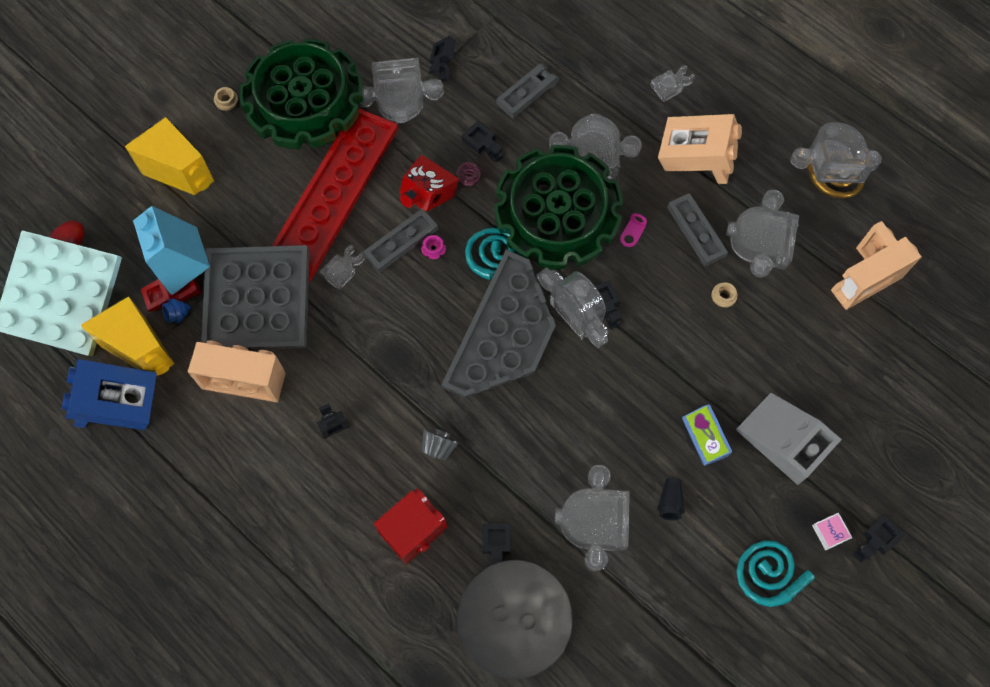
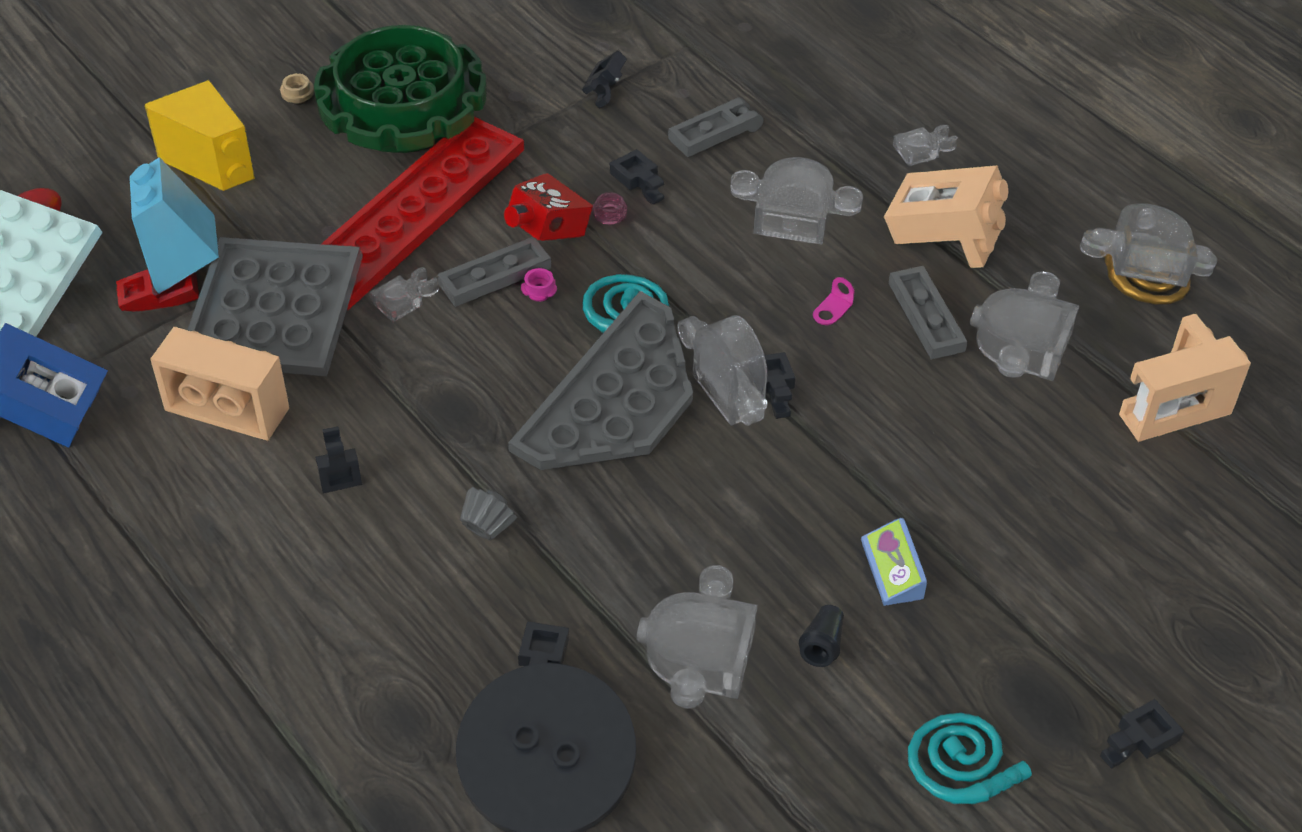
camera: 10 degrees right, 20 degrees down
yellow slope [81,297,175,376] -> none
blue plate [162,299,191,324] -> none
clear piece [357,58,443,123] -> none
red piece [373,488,447,565] -> none
dark green piece [494,145,623,269] -> none
tan plate [711,282,738,307] -> none
light grey slope [736,393,842,485] -> none
bright pink tile [812,513,852,550] -> none

